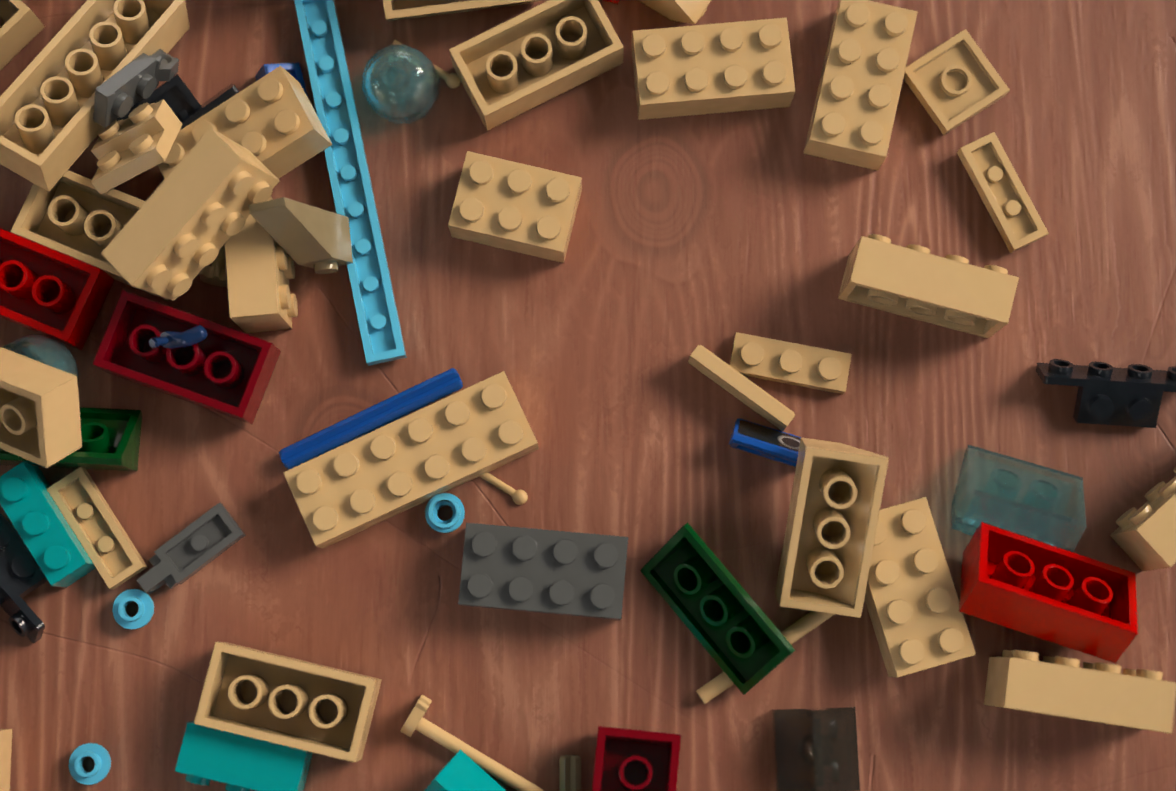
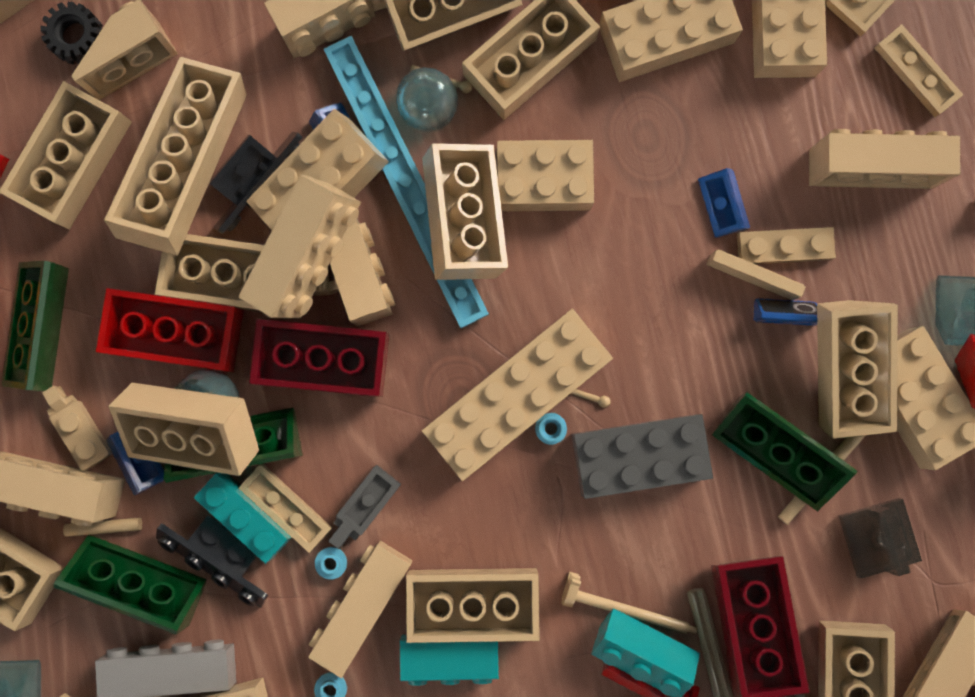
camera: 15 degrees left, 5 degrees up
tan plate [91,99,183,195] -> none
dark grey hinge [93,49,179,128] -> none
dark blue piece [149,325,207,349] -> none
dark tan slope [249,197,353,274] -> none
blue axle [279,368,463,470] -> none
none -> tan brick [308,541,413,678]
none -> tan brick [422,144,508,280]
none -> blue slope [698,168,750,238]

